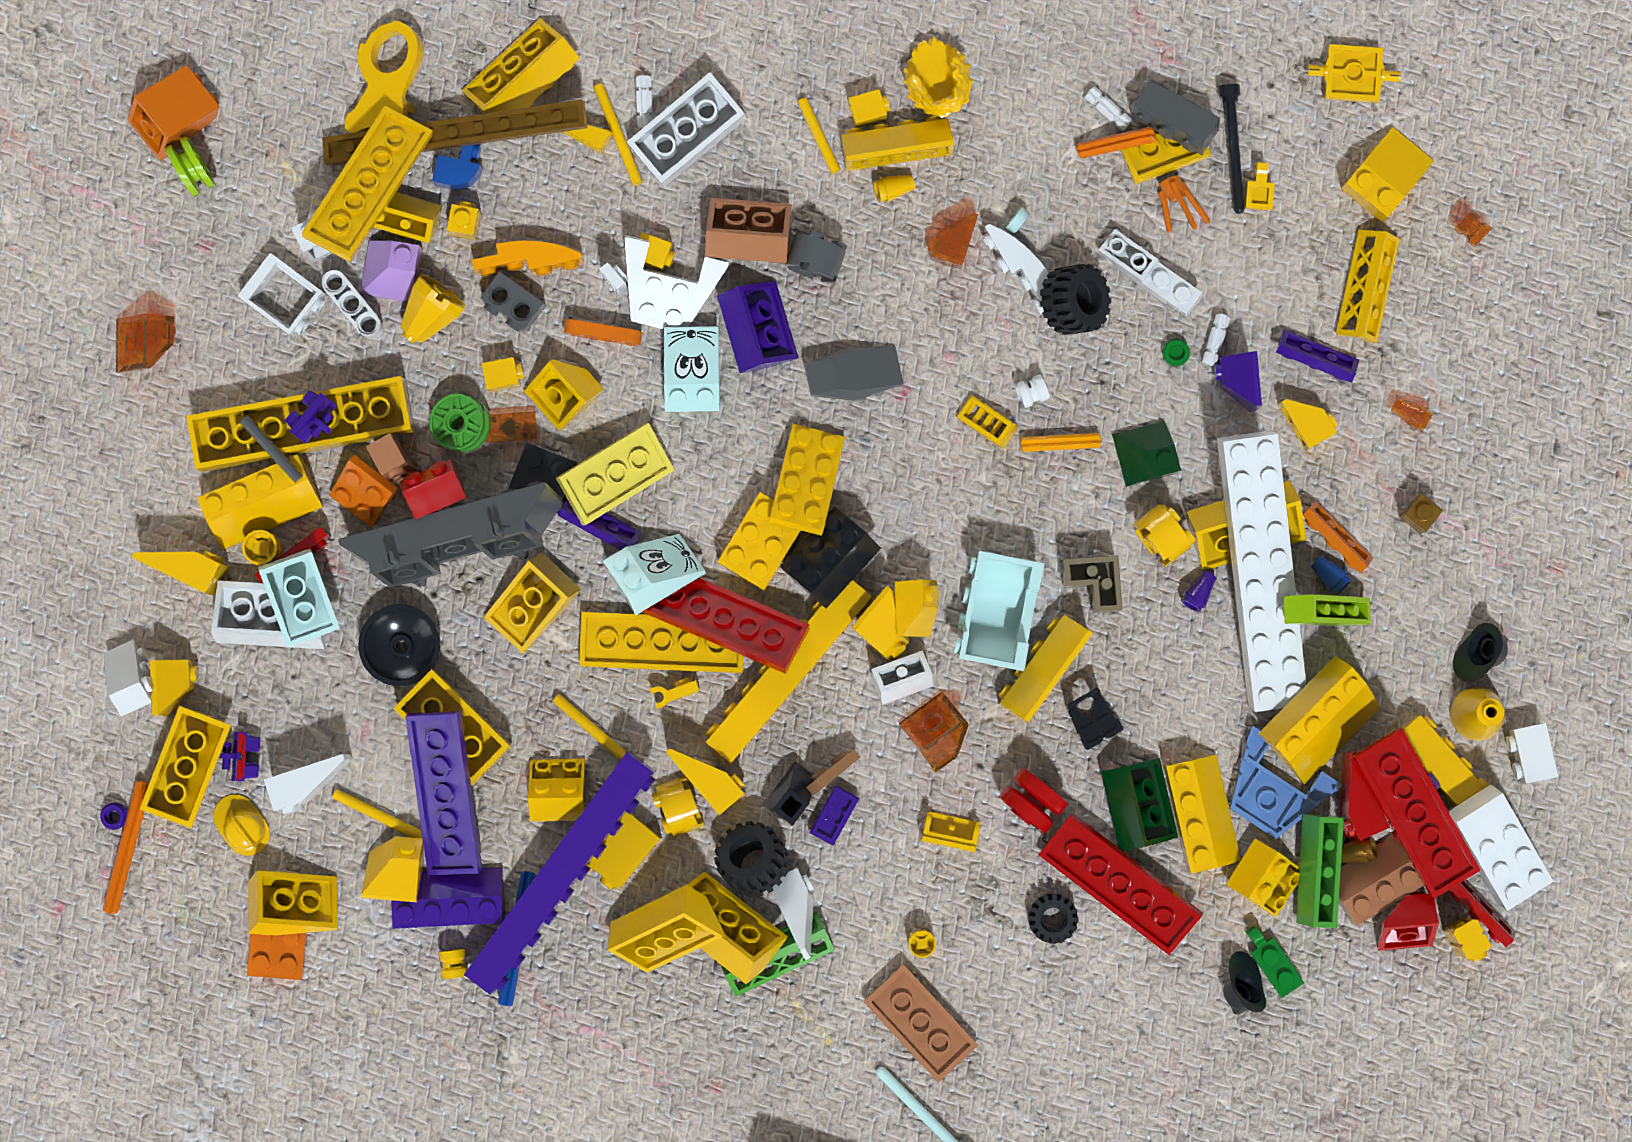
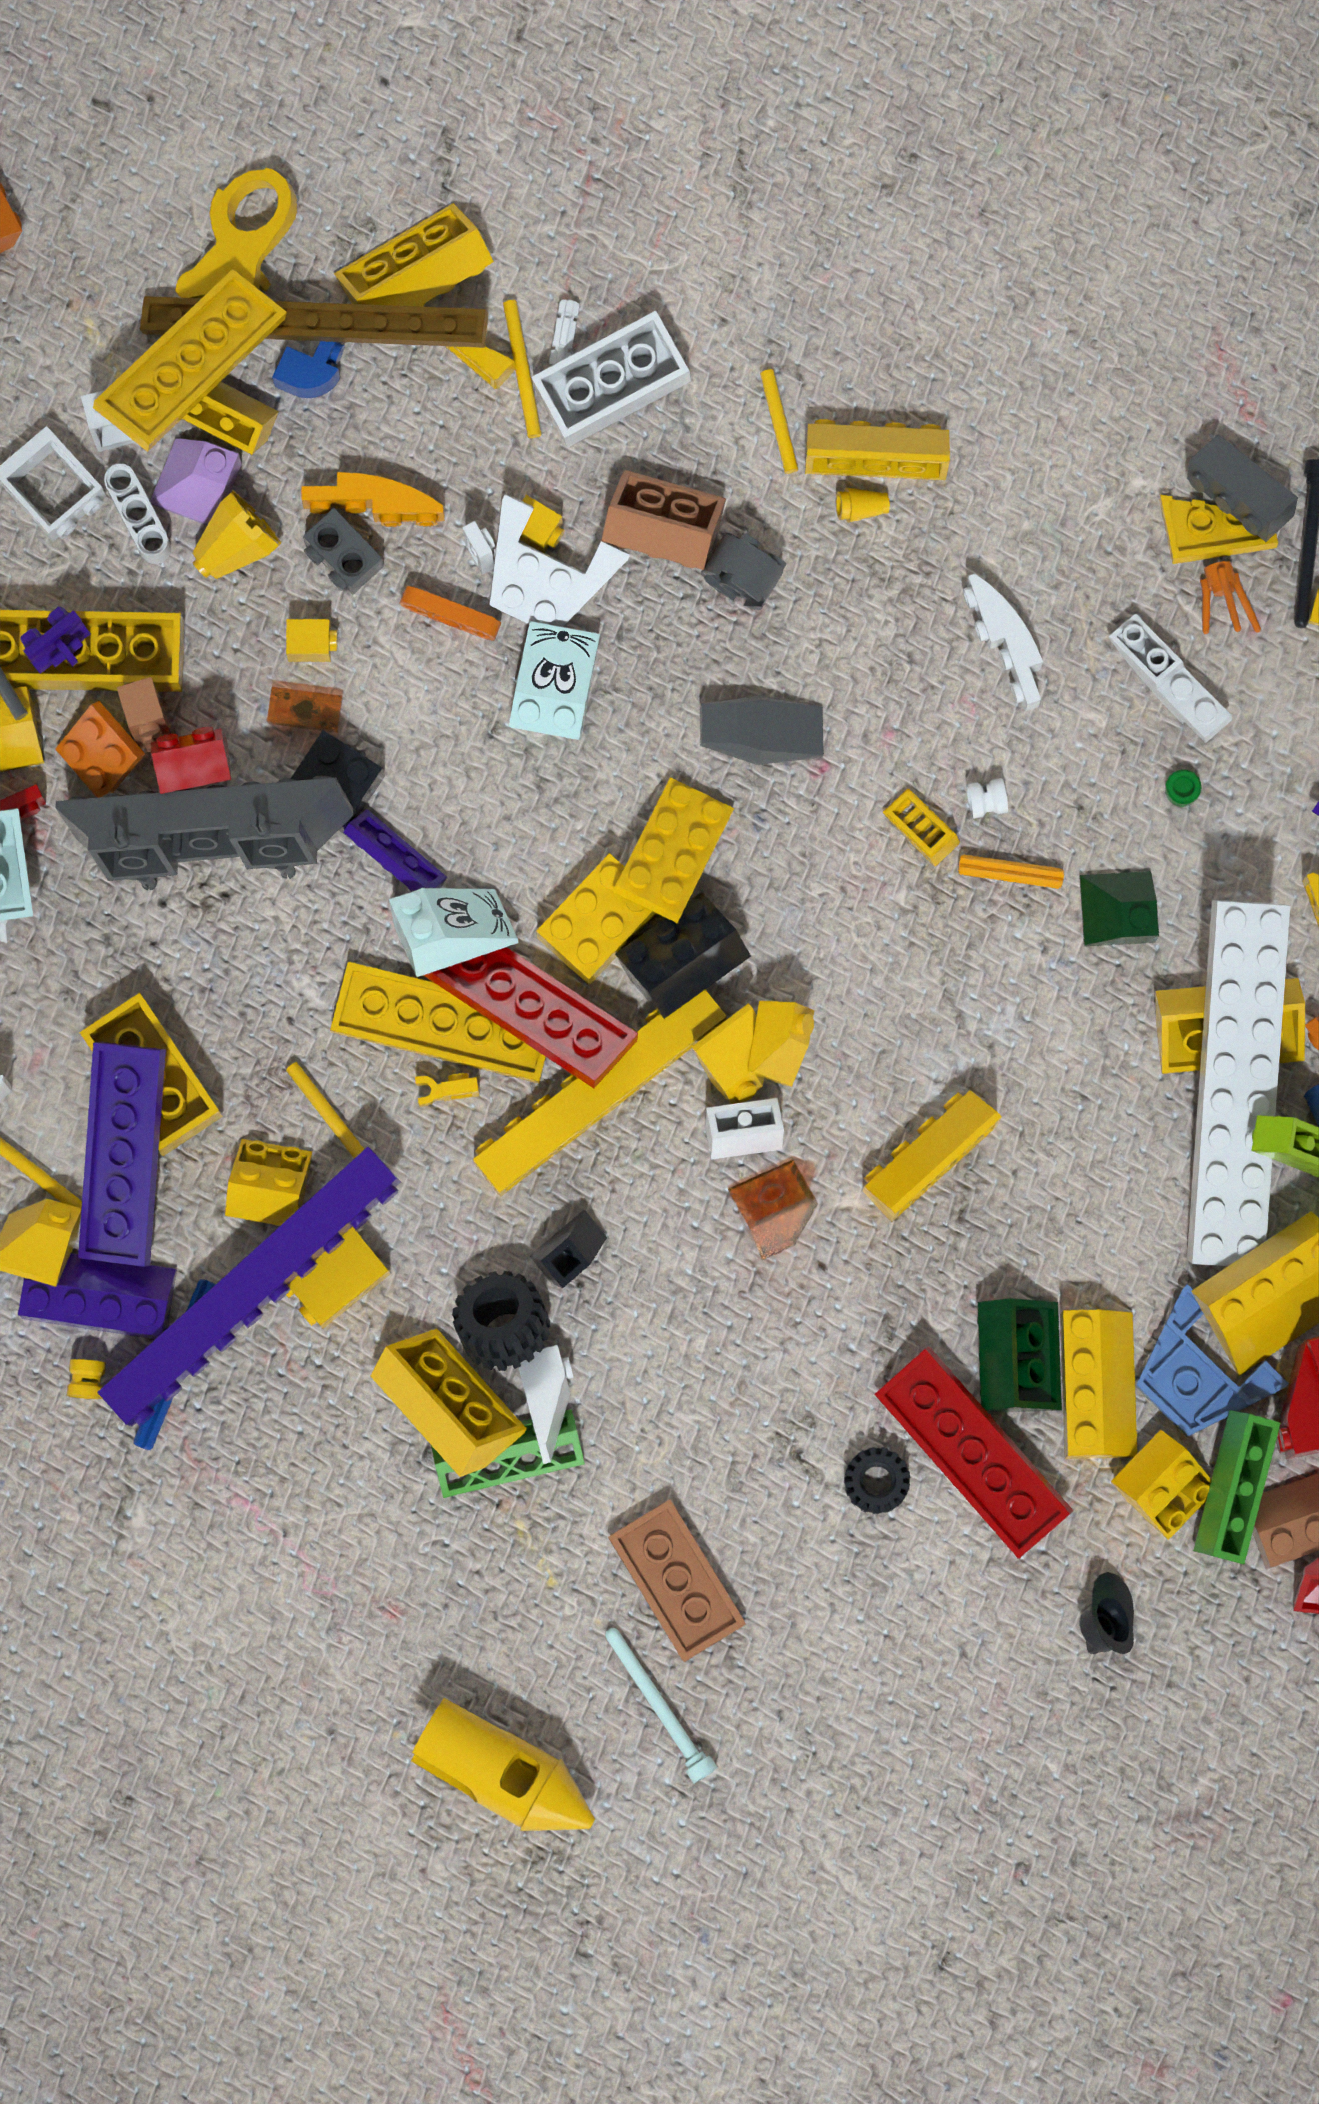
camera: 10 degrees right, 5 degrees down
black dish [358,604,441,686] -> none
bright green wheel [429,394,491,452] -> none
yellow brick [447,201,482,241] -> none
yellow slope [484,553,582,654] -> none
yellow slope [524,359,604,431] -> none
light yellow plate [556,423,674,525] -> none
yellow slope [607,885,724,973] -> none
yellow cylinder [652,776,705,838] -> none
yellow slope [666,749,746,815] -> none
dark purple slope [717,281,799,373] -> none
medium nougat plate [806,749,860,796] -> none
dark purple plate [809,785,860,846] -> none
yellow brick [848,89,891,128] -> none
yellow hair [903,37,974,118] -> none
yellow wheel [908,929,936,958] -> none
yellow hinge [921,811,981,852] -> none
clear orange slope [927,213,978,270] -> none
light aqua cylinder [954,551,1044,671] -> none
red wheel [998,767,1069,834] -> none
light aqua tile [1005,207,1029,234] -> none
black tyre [1040,264,1111,335] -> none
dark tan brick [1061,555,1123,614] -> none
black piece [1067,688,1124,750] -> none
orange axle [1077,127,1156,158] -> none
white axle [1085,87,1132,131] -> none
yellow brick [1132,504,1196,567] -> none
dark purple cone [1181,570,1217,612] -> none
white axle [1202,313,1230,366] -> none
dark purple slope [1214,351,1262,412] -> none
green plate [1245,926,1304,998] -> none
pearl gold cone [1341,837,1378,863] -> none

